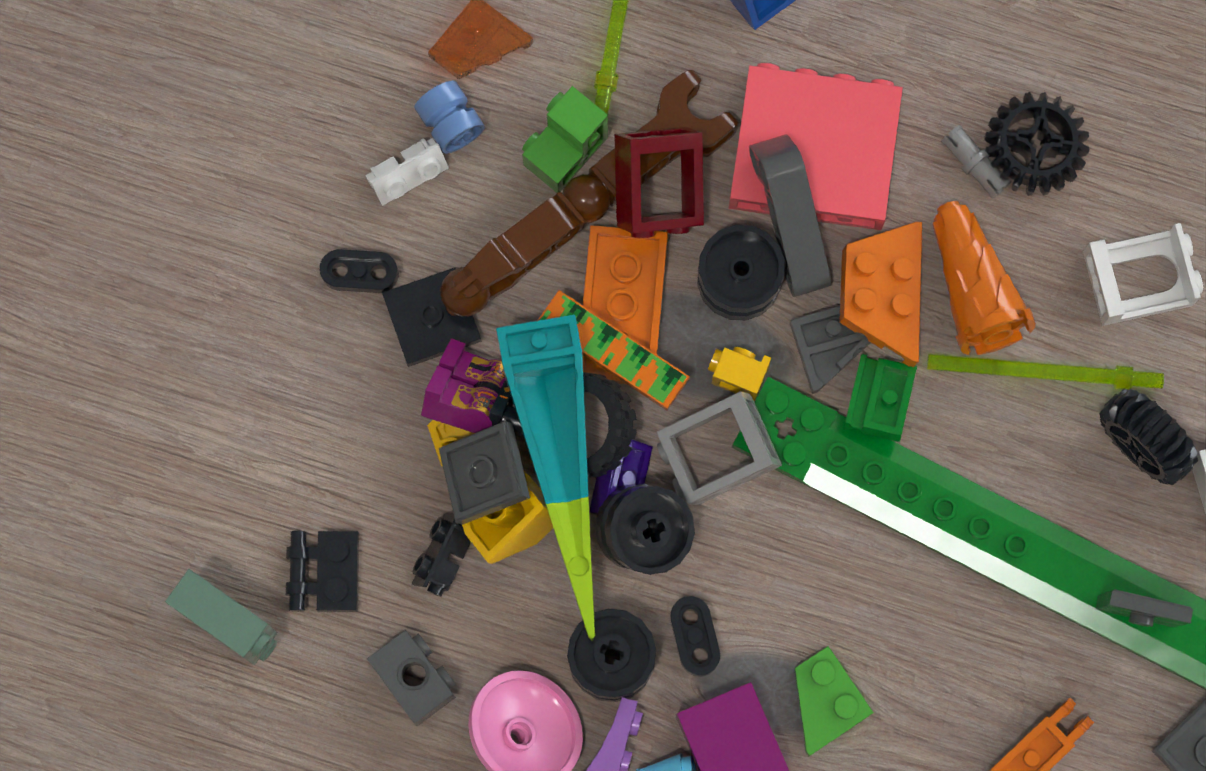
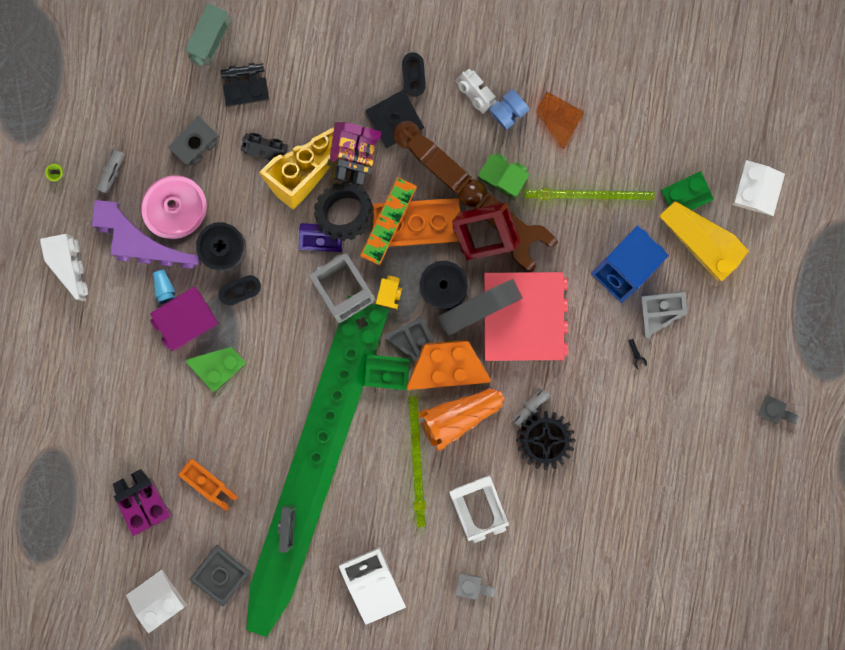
camera: 90 degrees right, 10 degrees up
dark grey plate [439,421,530,525] -> none
teal plate [496,315,595,640] -> none
black wheel [595,483,695,575] -> none
black gear [1099,389,1198,485] -> none

